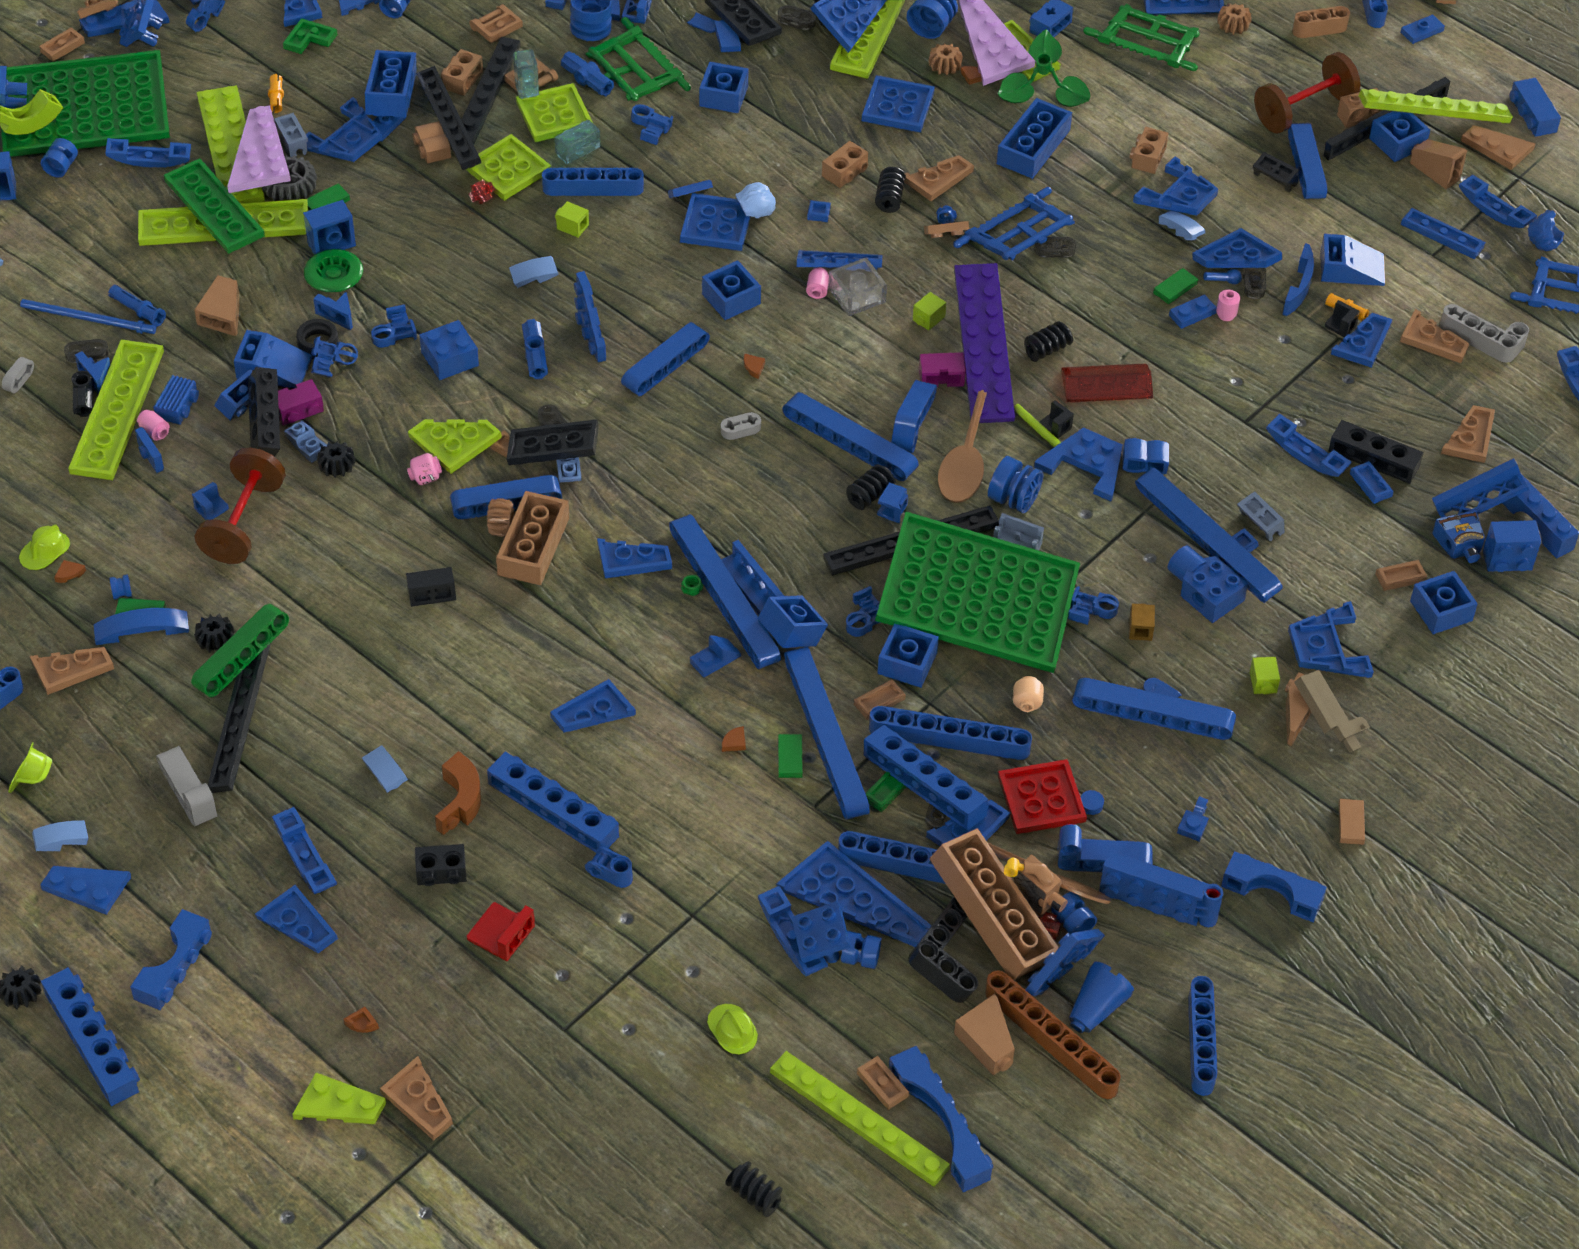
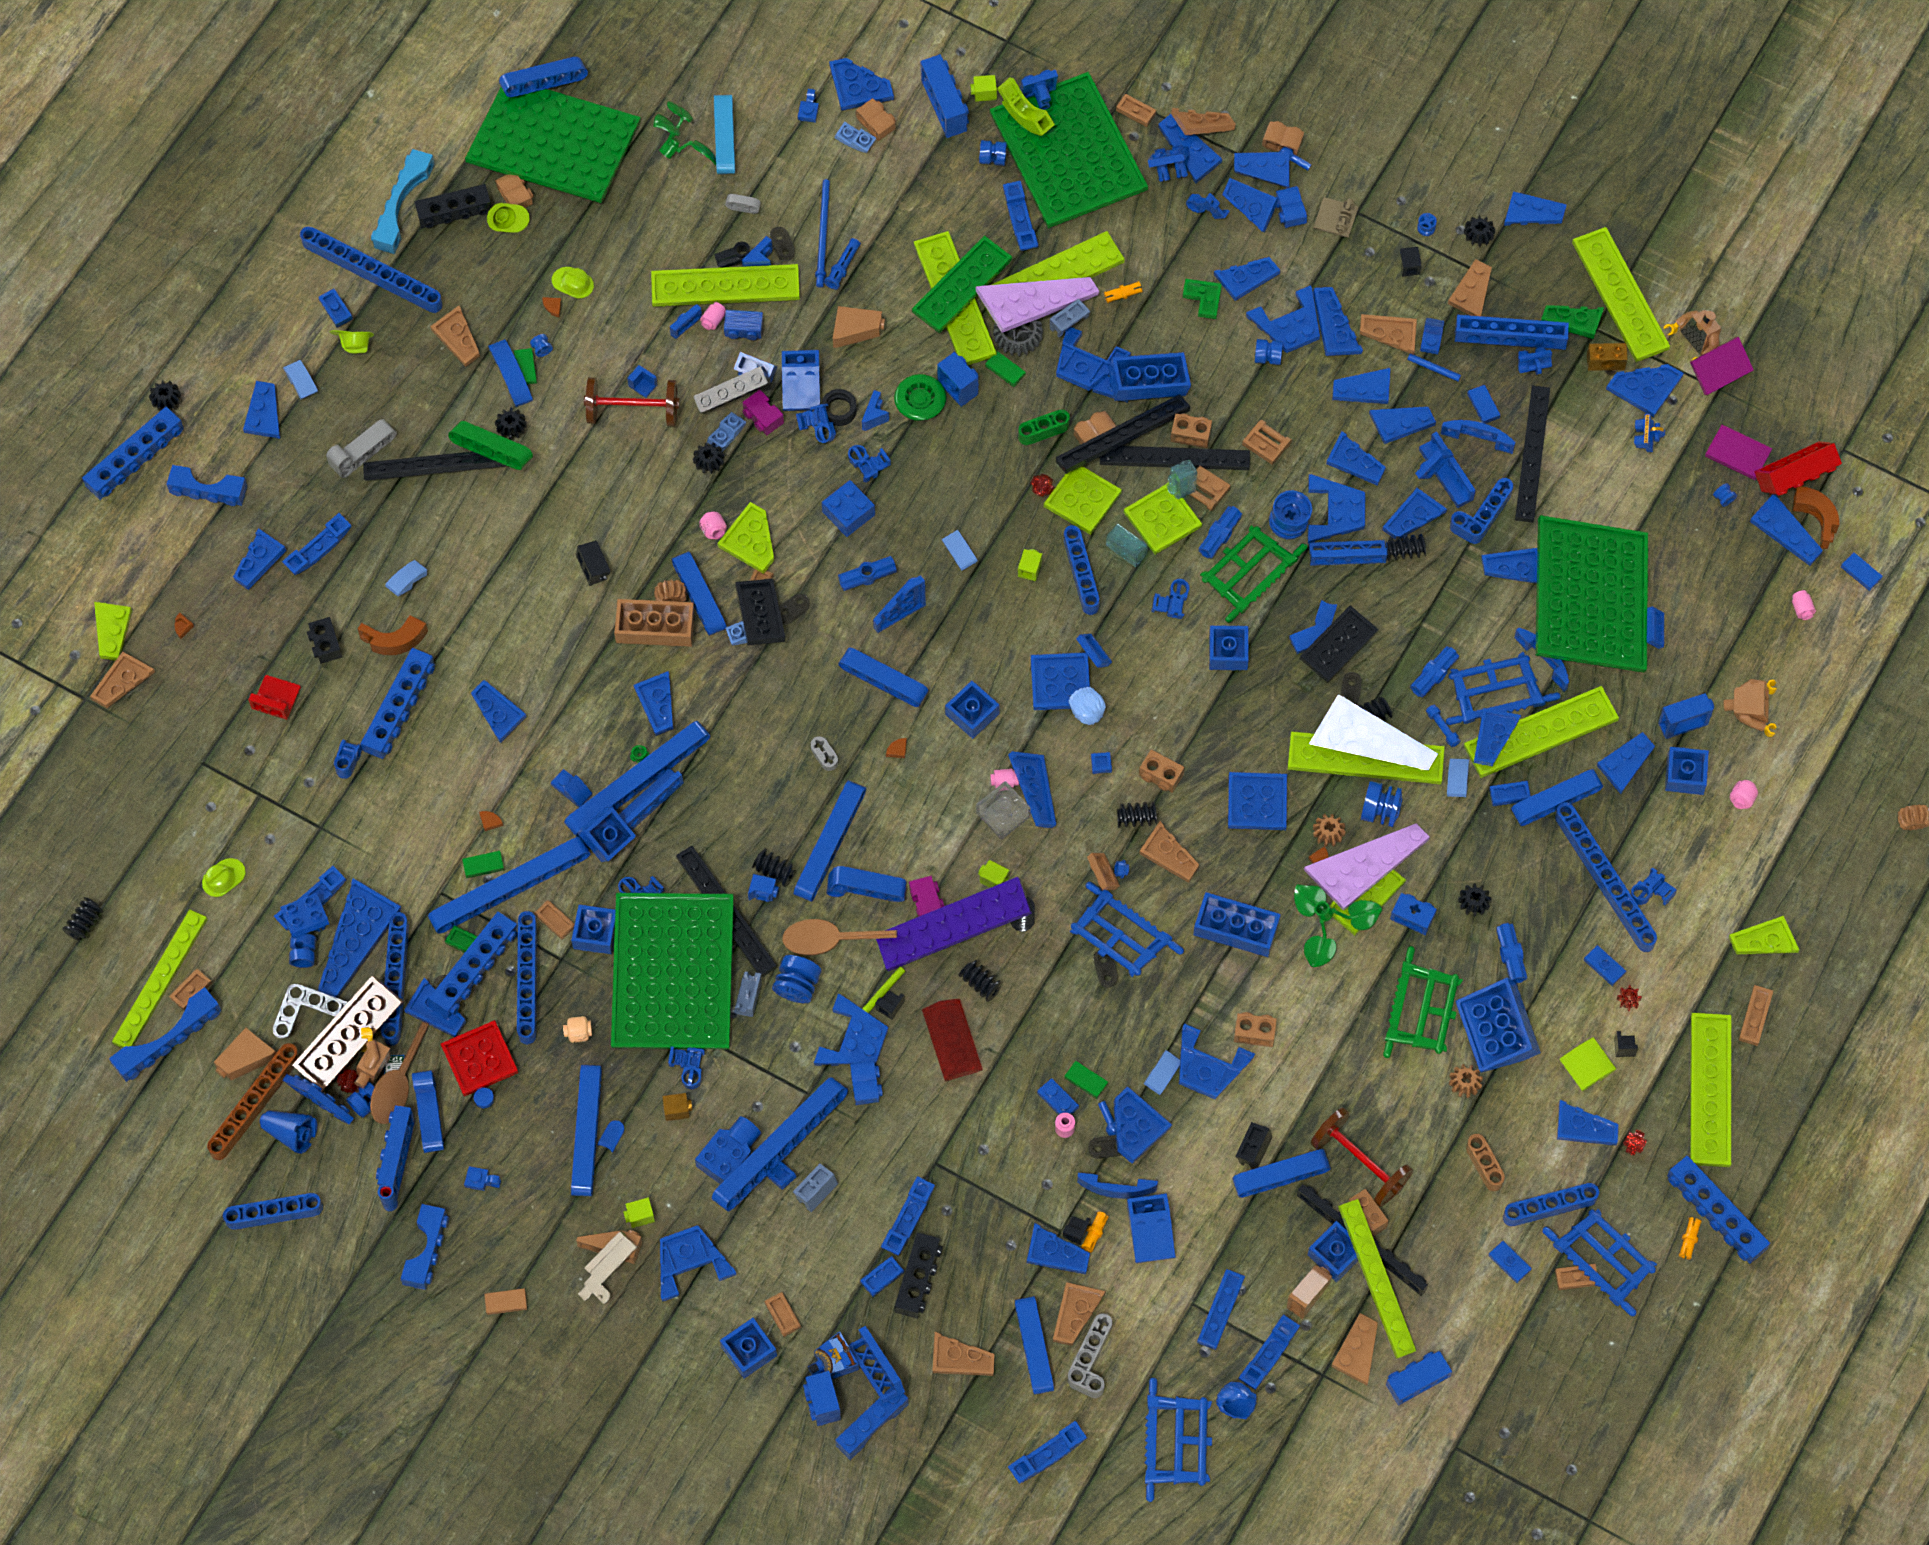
camera: 80 degrees right, 15 degrees up
none -> blue beam [1014,1296,1054,1395]
none -> green beam [1018,409,1070,445]

